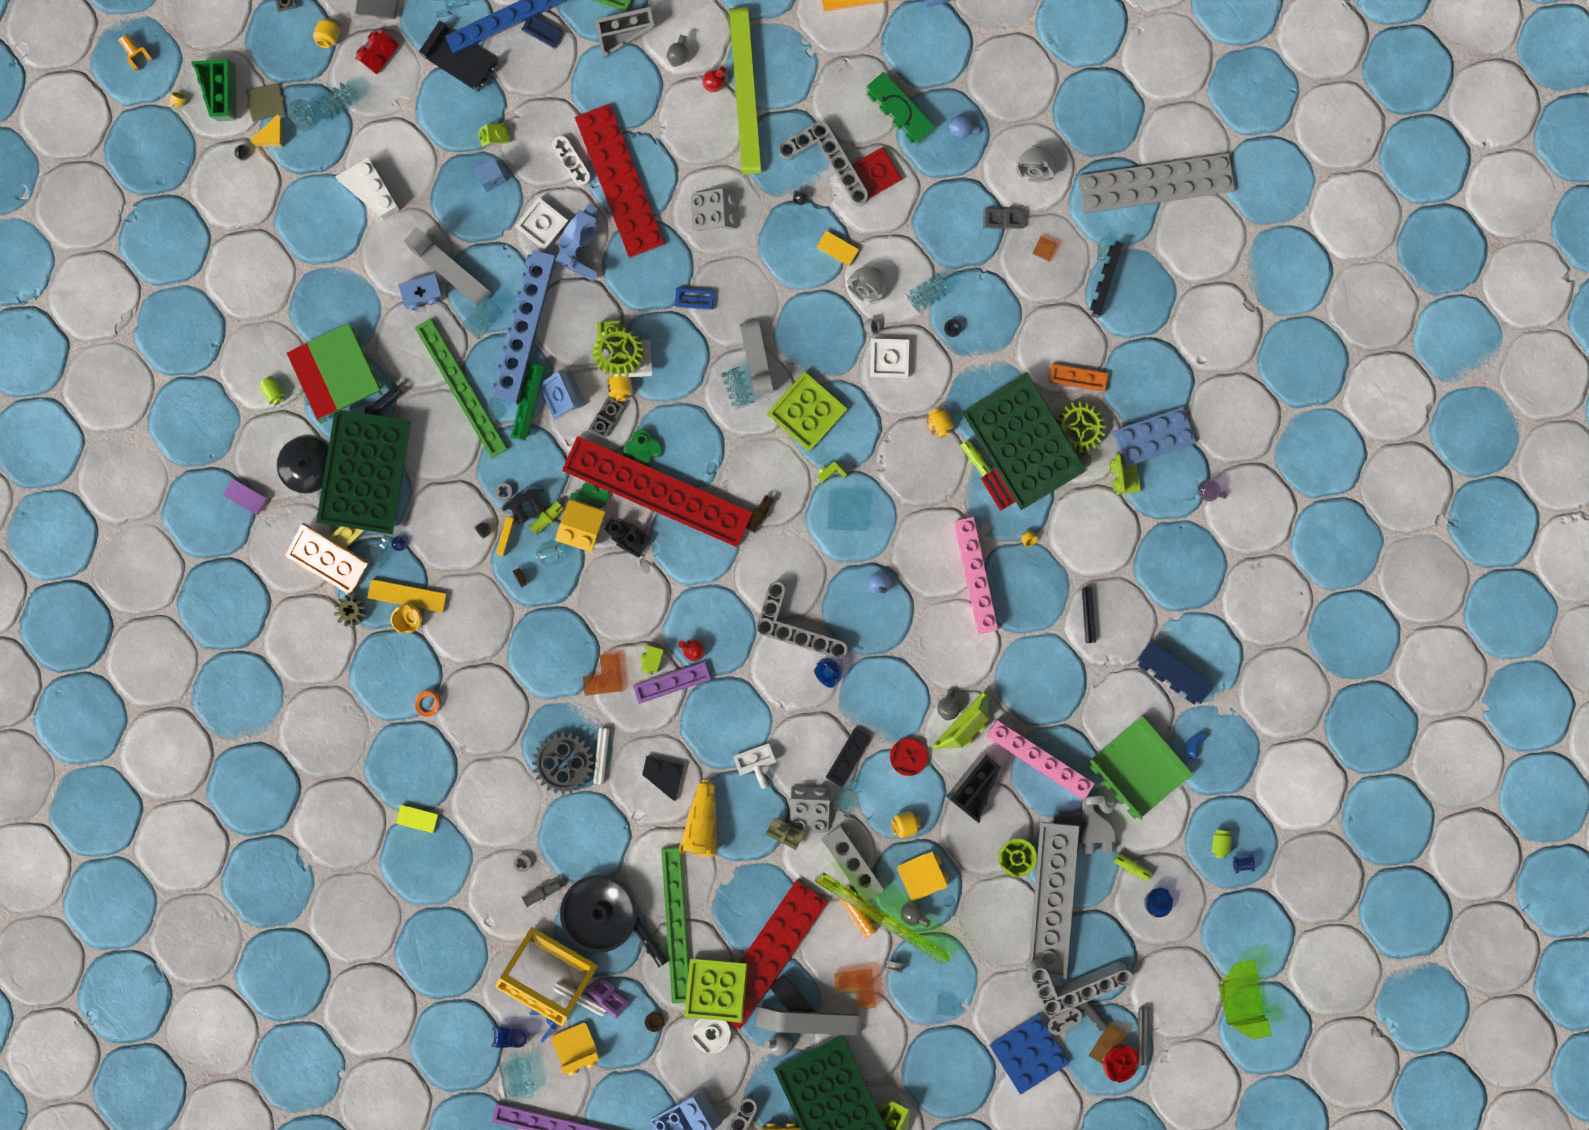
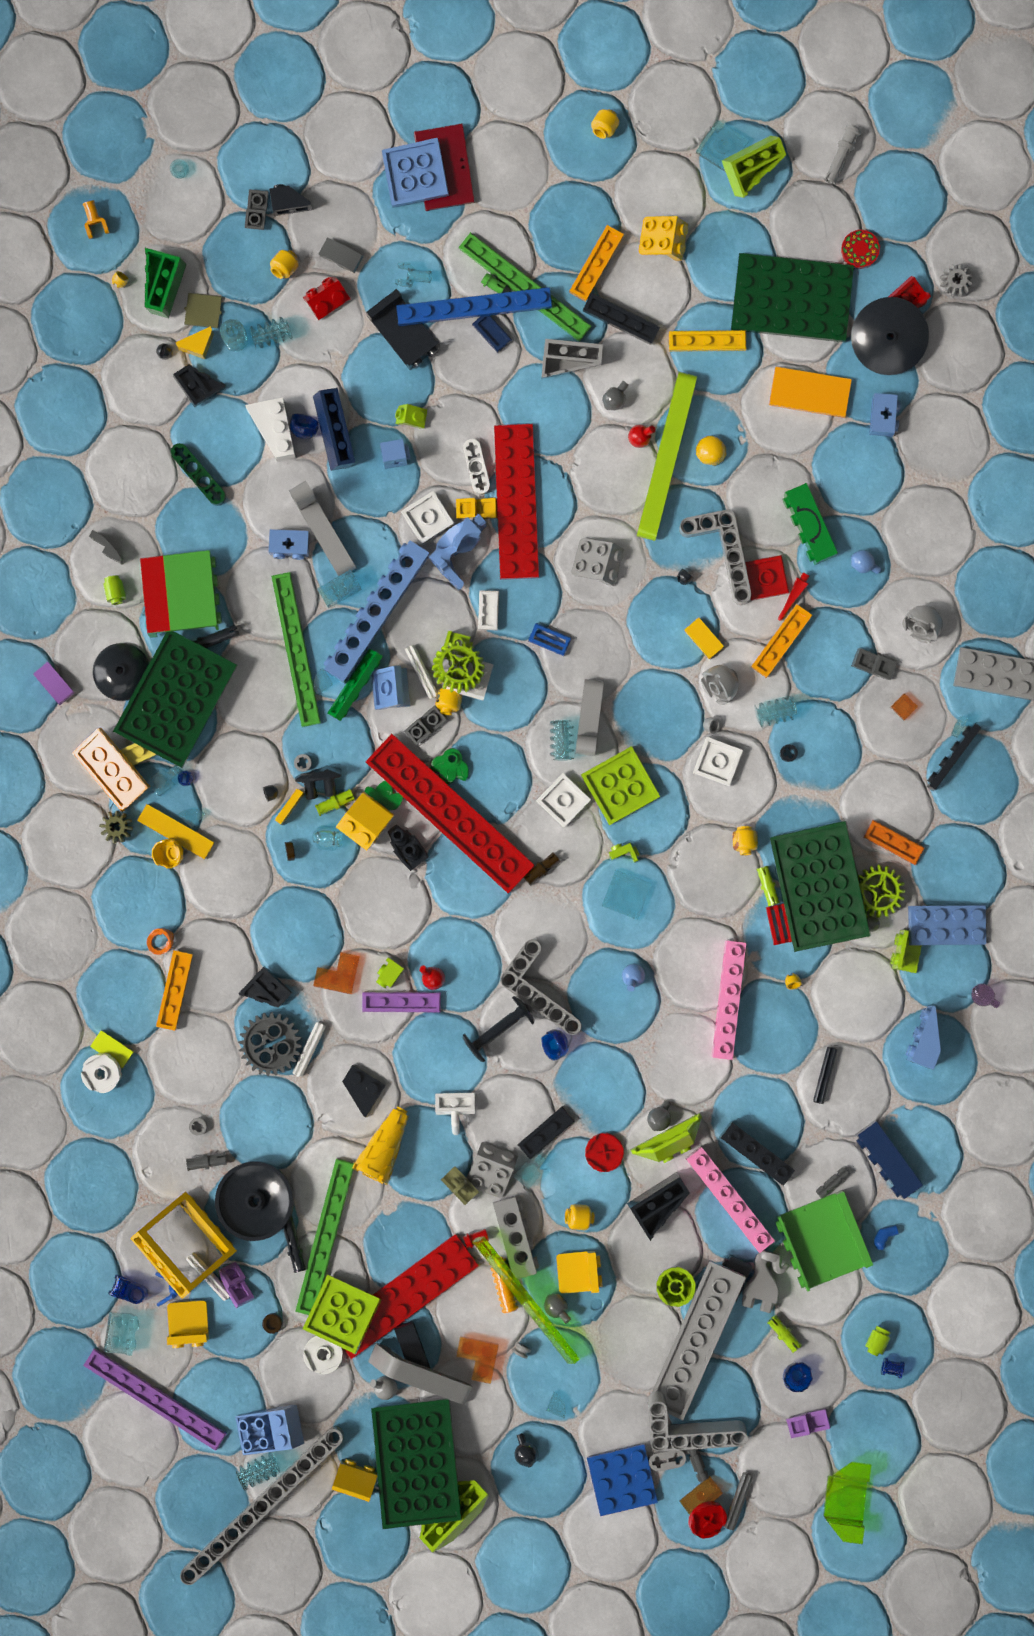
camera: 20 degrees right, 0 degrees up
none -> white plate [81,1053,122,1093]
none -> dark grey slope [89,530,123,565]
none -> light orange plate [156,950,193,1031]
none -> dark green beam [171,443,226,506]
none -> black wing [173,364,226,408]
none -> clear light blue tile [178,809,205,828]
none -> black wing [238,966,293,1008]
none -> clear blue hair [289,413,319,439]
none -> dark blue brick [313,388,356,471]
none -> white axle [405,645,438,699]
none -> yellow slope [456,498,498,519]
none -> black hose [462,996,535,1062]
none -> red pin [463,1229,489,1248]
none -> white plate [478,591,499,631]
none -> black piece [514,1433,538,1468]
none -> white plate [536,773,591,828]
none -> yellow hair [696,436,727,466]
none -> black brick [719,1121,795,1186]
none -> light orange plate [751,604,812,678]
none -> red piece [778,572,810,621]
none -> medium lavender slope [786,1408,831,1439]
none -> dark grey axle [816,1167,850,1199]
none -> medium blue slope [905,1006,941,1070]

